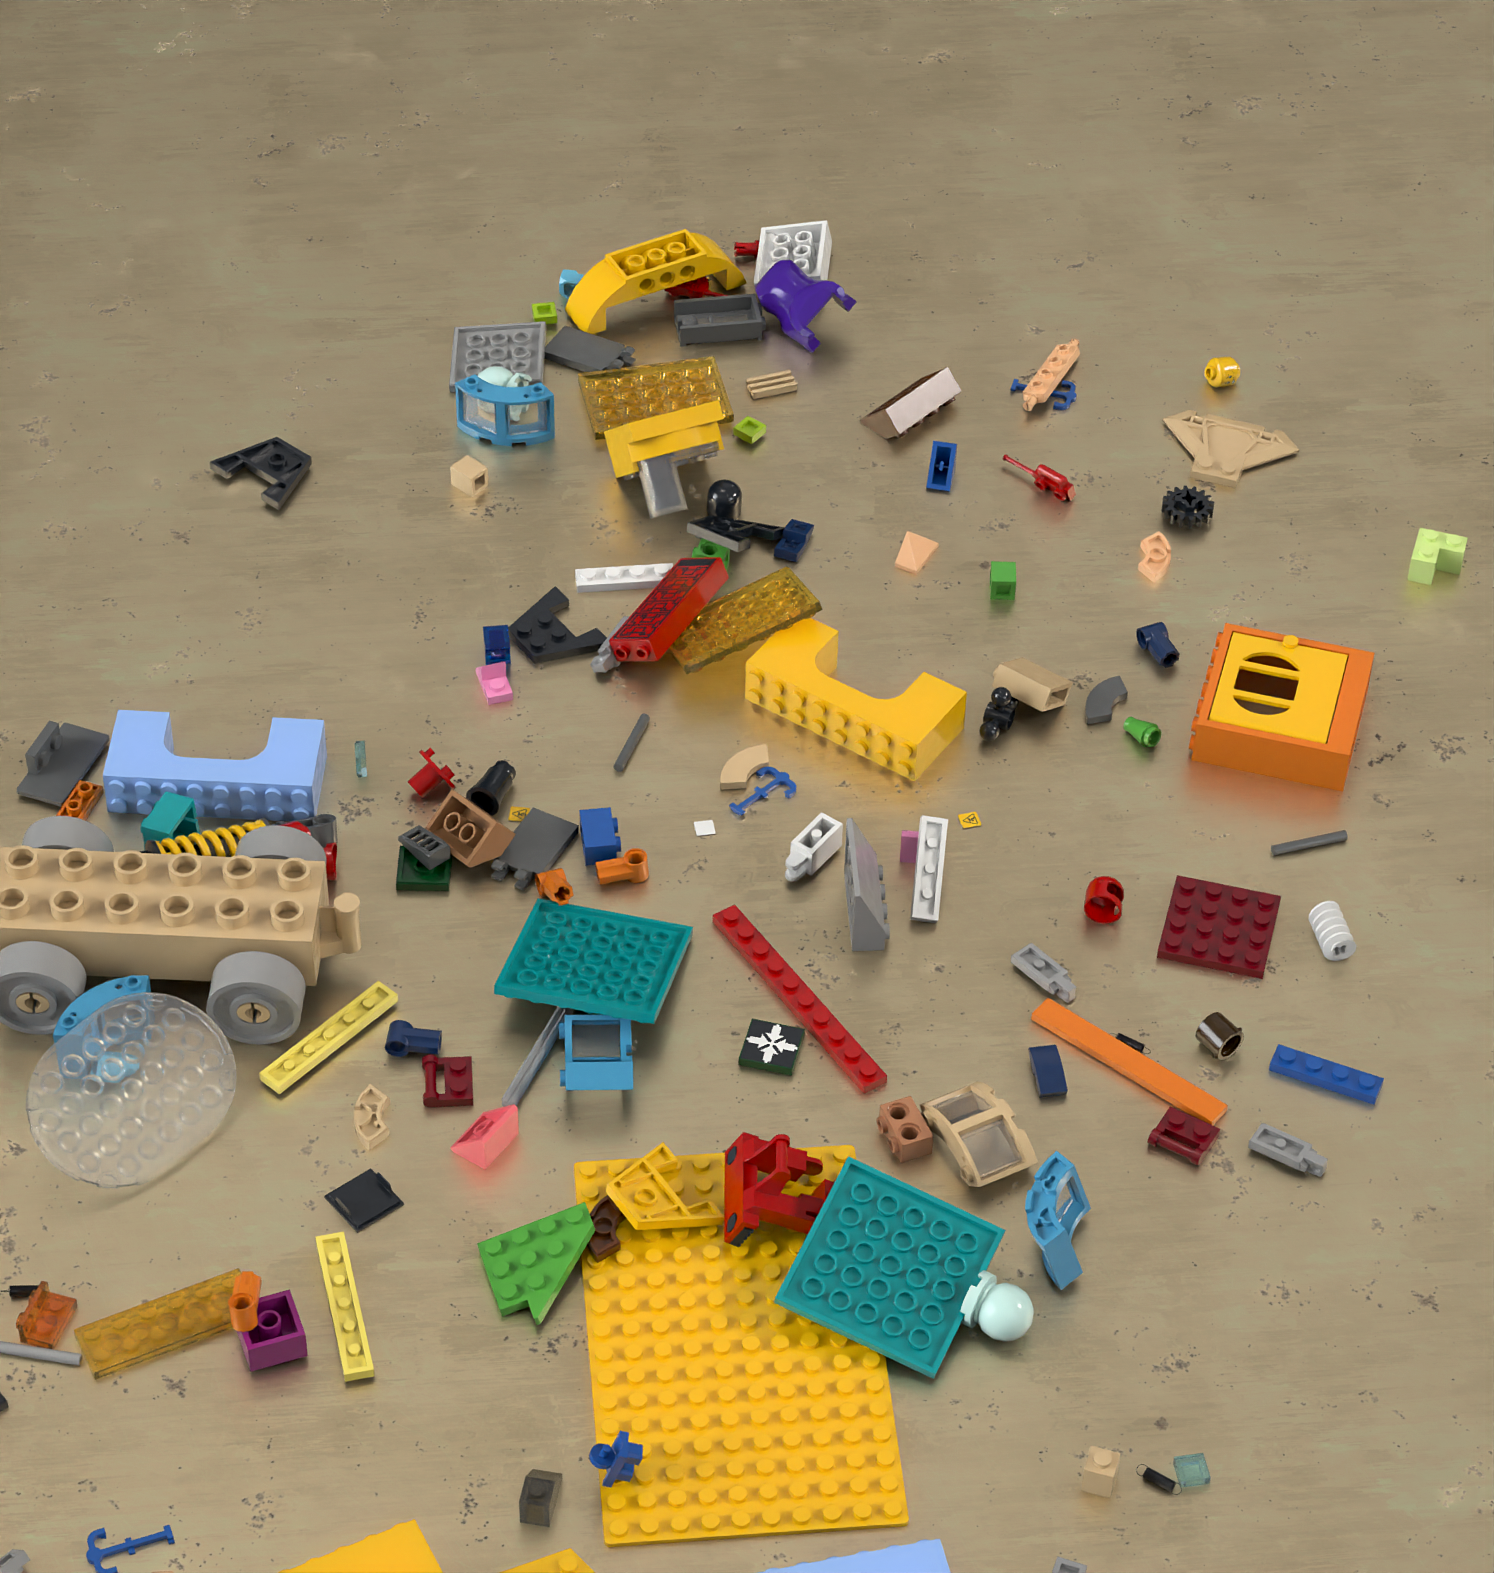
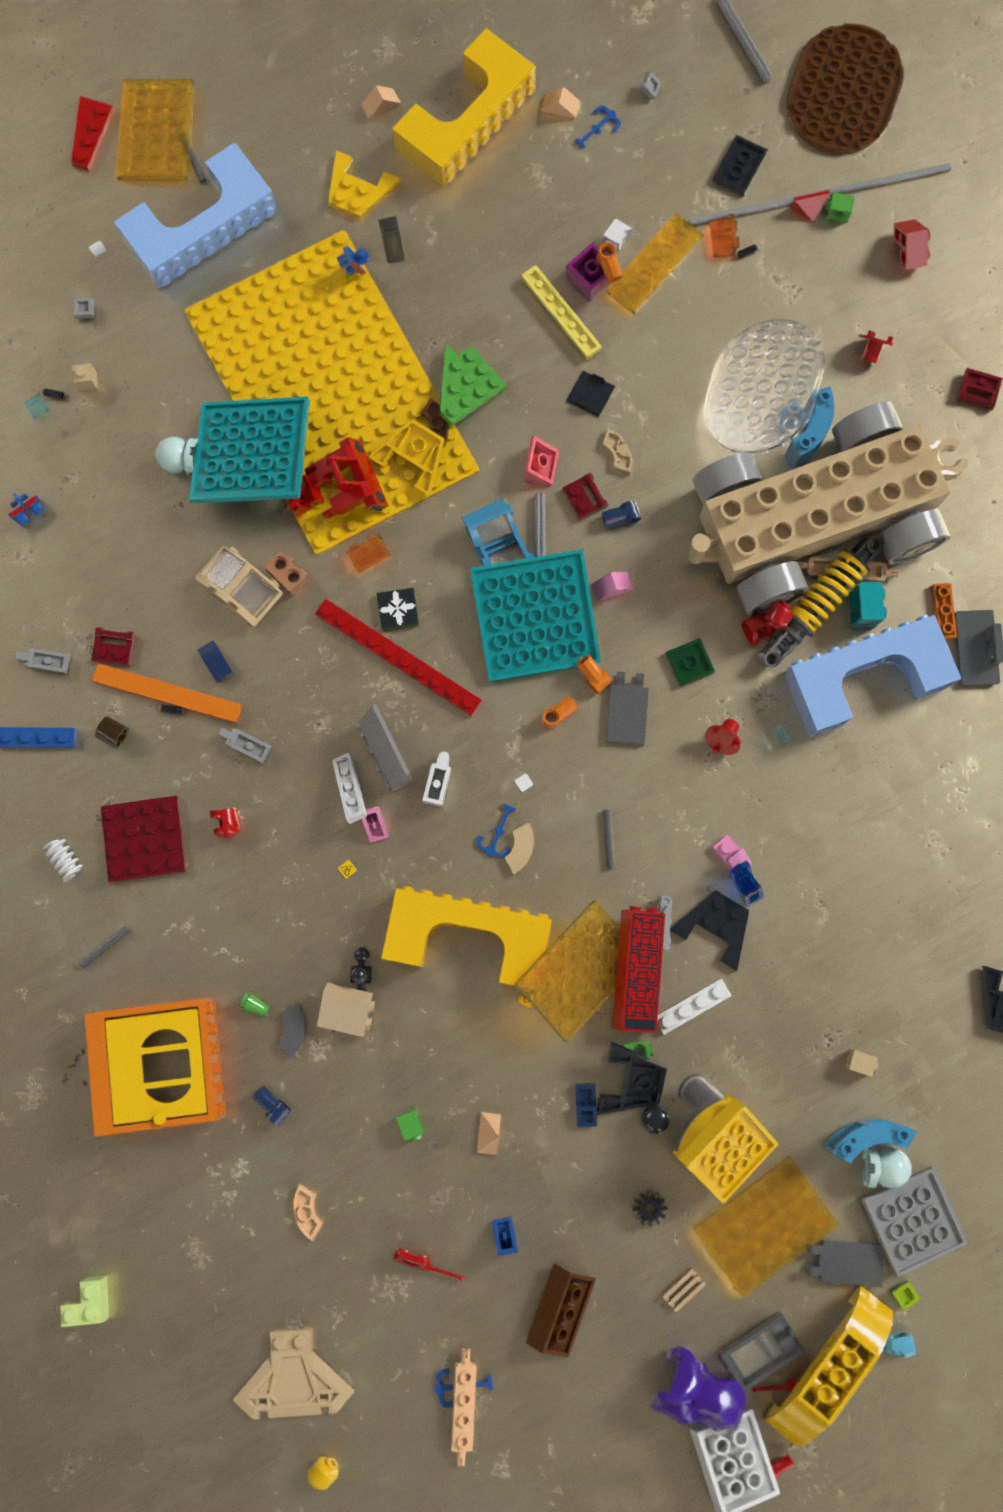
camera: 160 degrees right, 35 degrees up
light yellow plate [259,981,398,1094] -> none
dark grey slope [398,825,451,870] -> none
medium nougat slope [425,789,516,868] -> none
black plant [466,760,516,816] -> none
yellow sticker [508,806,530,822] -> none
blue brick [579,807,621,866] -> none
lime plate [733,416,766,444] -> none
dark azure window [1025,1151,1091,1290] -> none
black gear [1161,486,1214,529] -> none
none -> blue hips [8,493,44,526]
none -> clear orange bracket [346,533,391,574]
none -> bright pink slope [592,572,633,602]
none -> white window [602,218,632,250]
none -> black gear [633,1190,667,1227]

